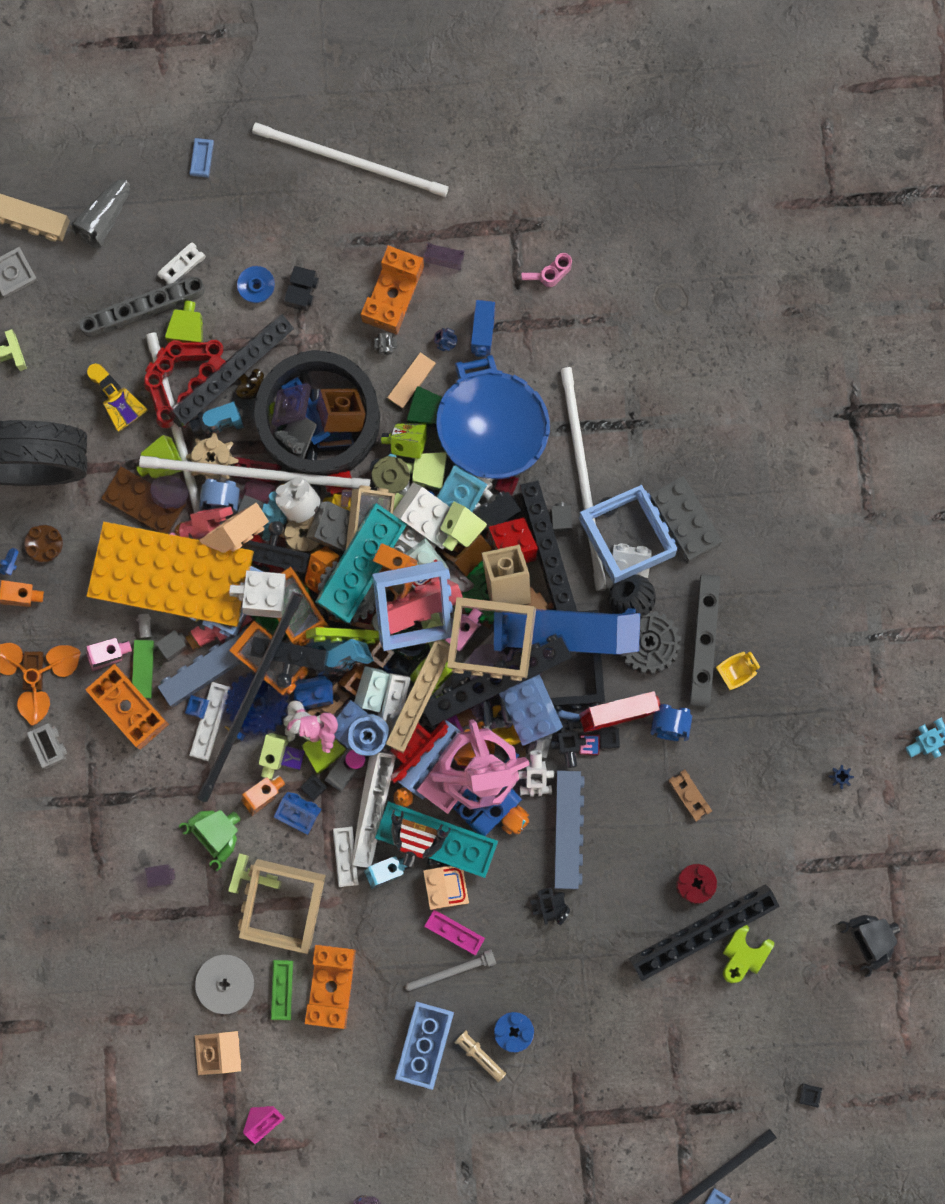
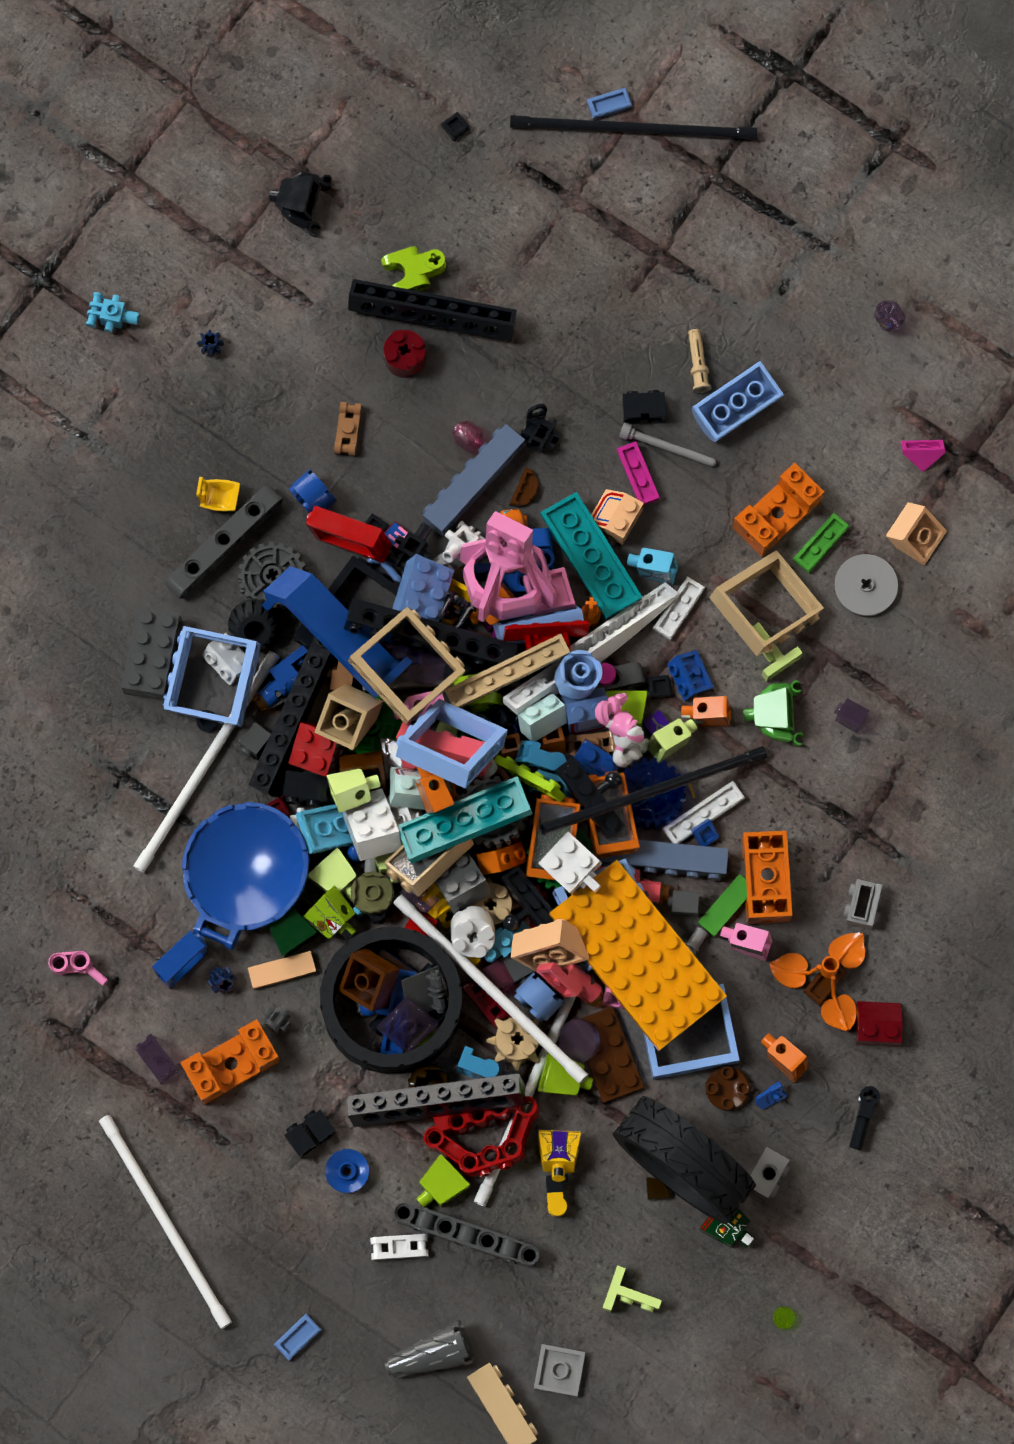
camera: 145 degrees left, 5 degrees down
torso [391,810,451,868] -> none
blue brick [494,1012,534,1052] -> none
none -> blue plate [252,645,308,713]
none -> clear pink head [452,421,484,452]
none -> reddish brown tile [509,467,539,507]
none -> black brick [622,390,666,424]
none -> light blue window [643,982,739,1080]

